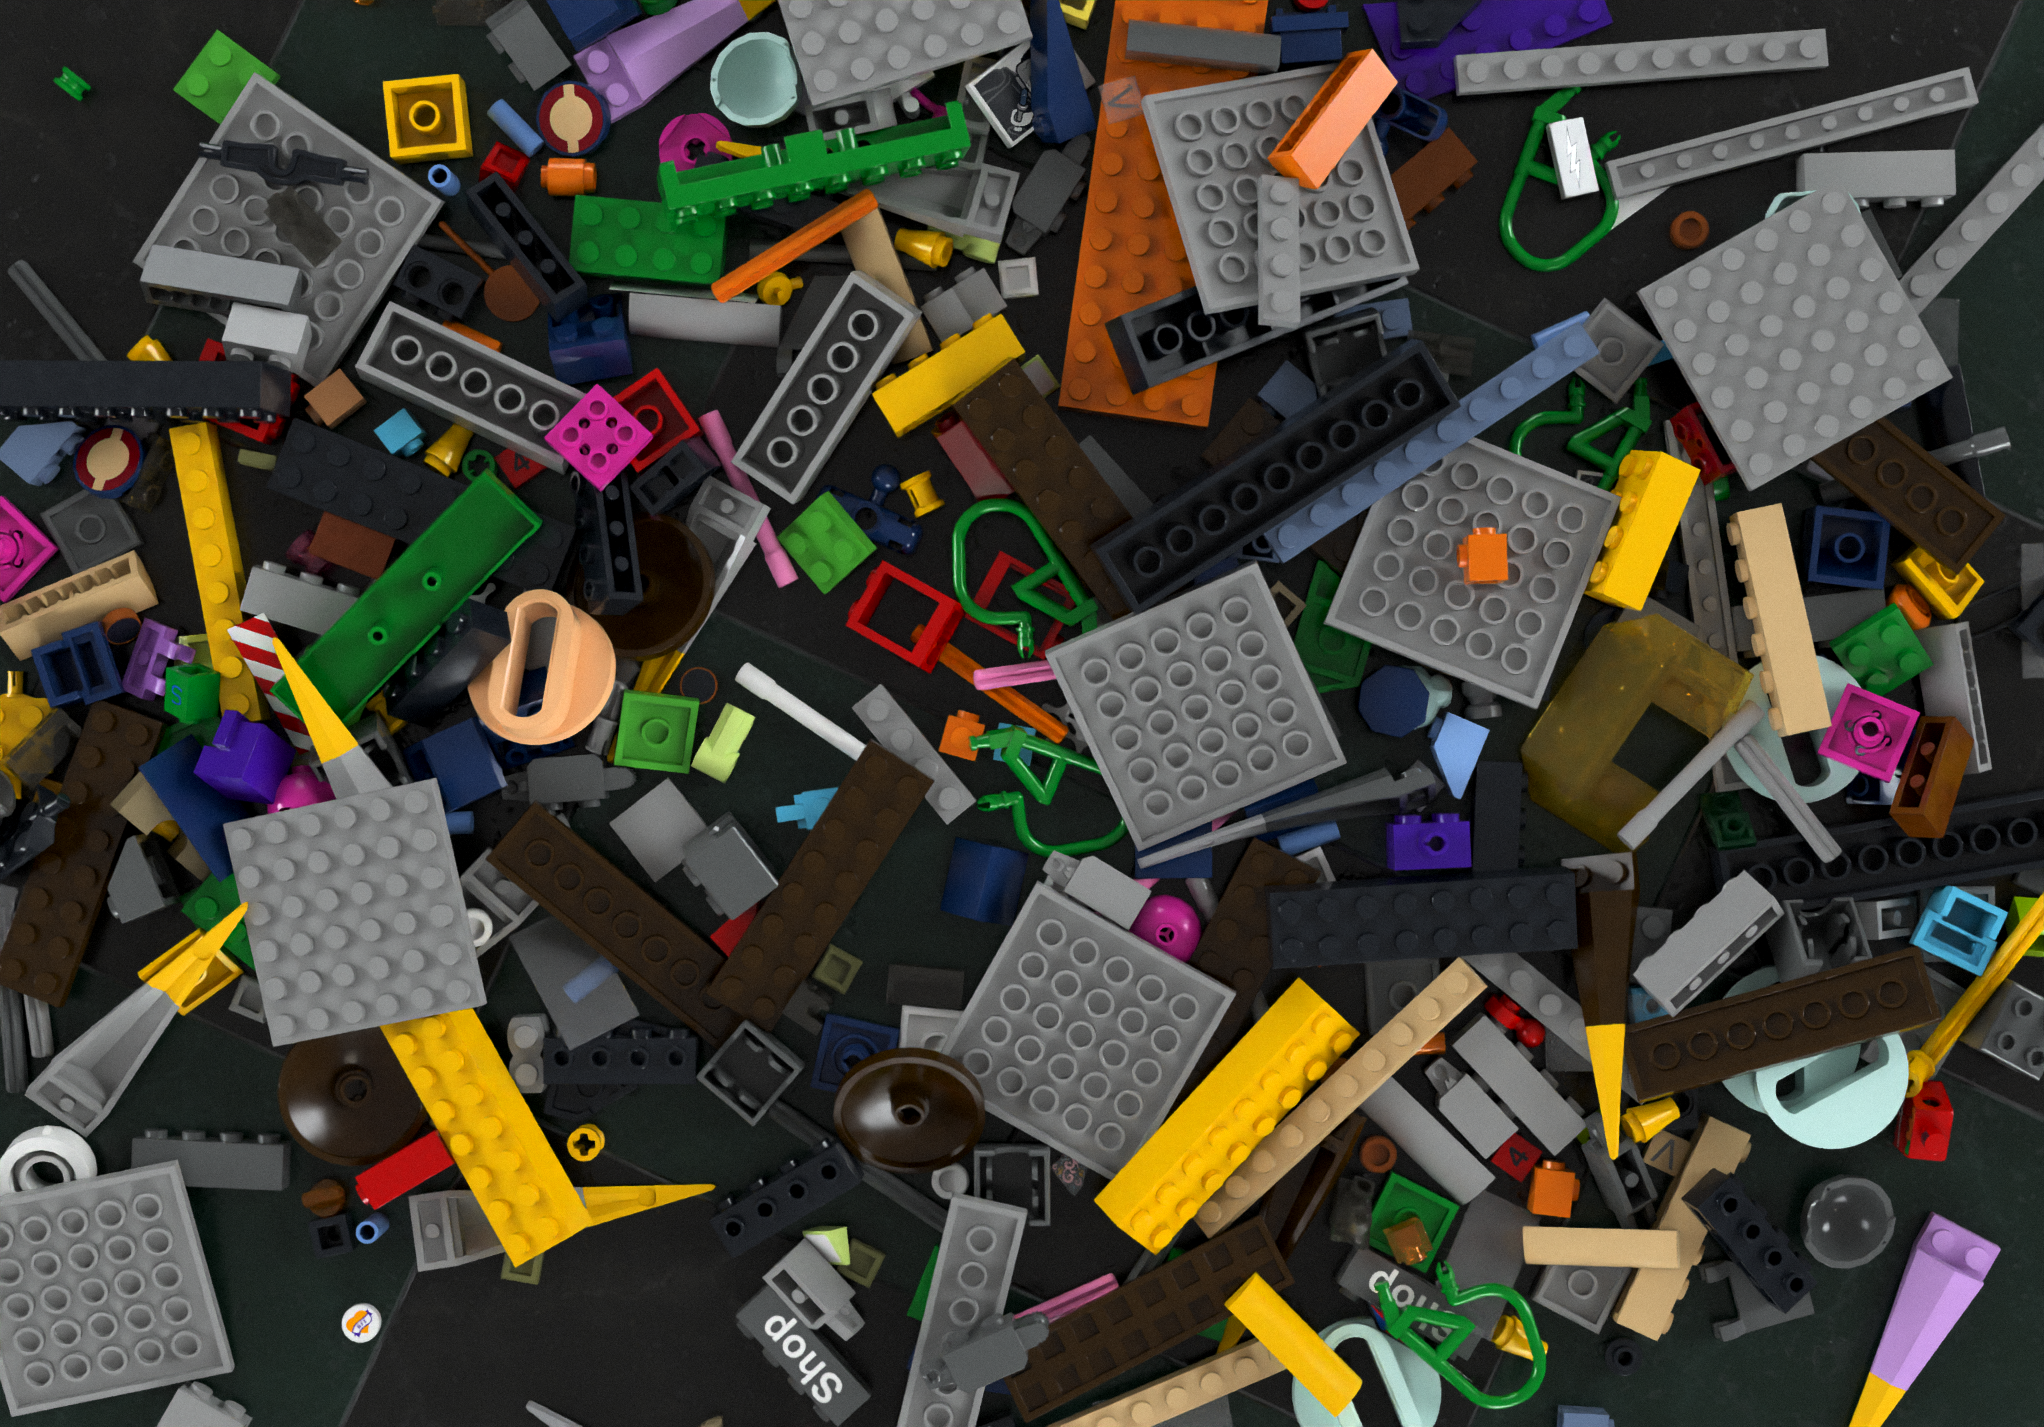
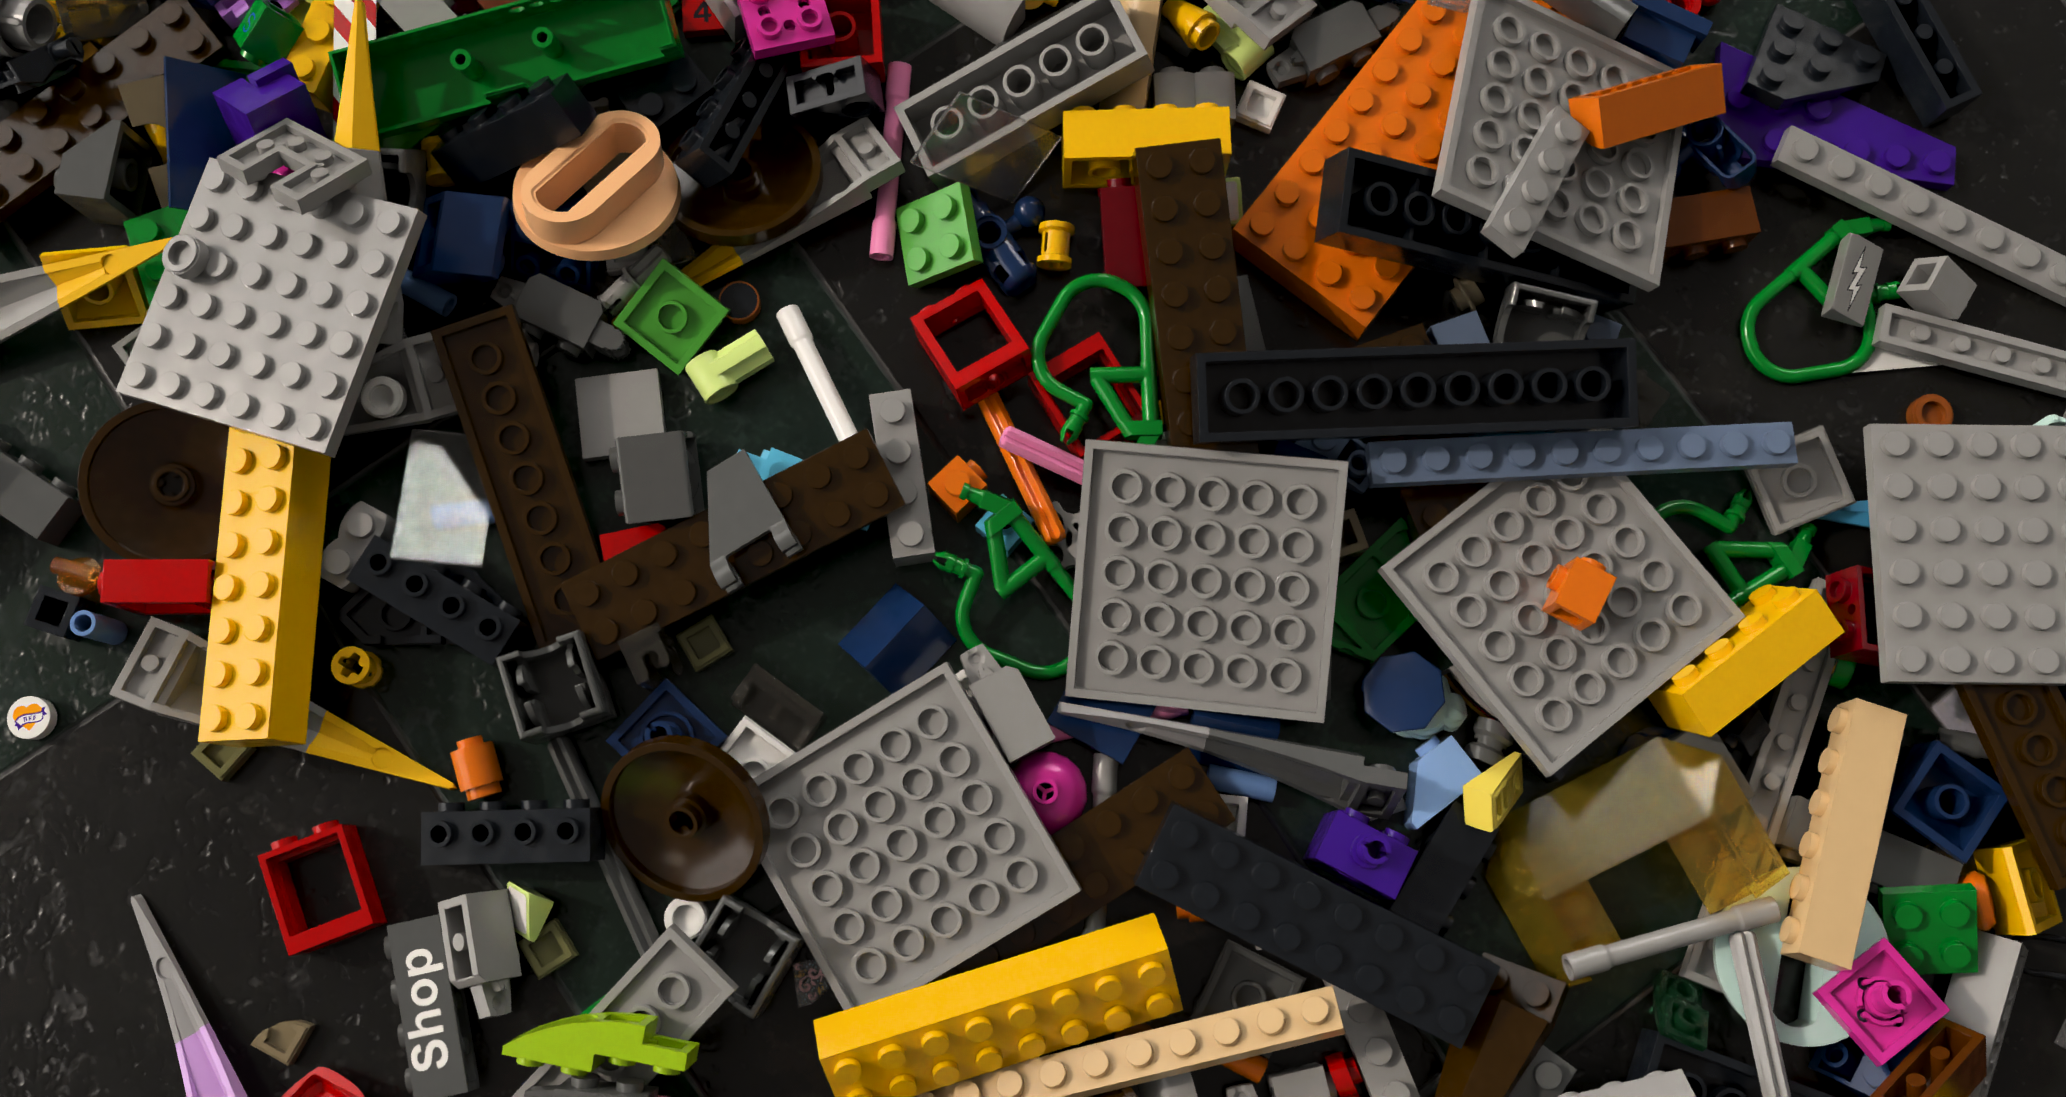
camera: 30 degrees right, 10 degrees down
none -> light grey tile [162,233,209,279]
none -> light grey plate [217,118,372,215]
none -> red window [257,820,387,956]
none -> orange brick [450,735,504,802]
none -> lime slope [502,1012,700,1076]
none -> dark grey flag [707,449,804,595]
none -> clear piece [910,91,1062,203]
none -> dark tan plate [1449,277,1486,311]
none -> light yellow slope [1463,751,1523,832]
none -> light grey brick [1896,256,1977,320]

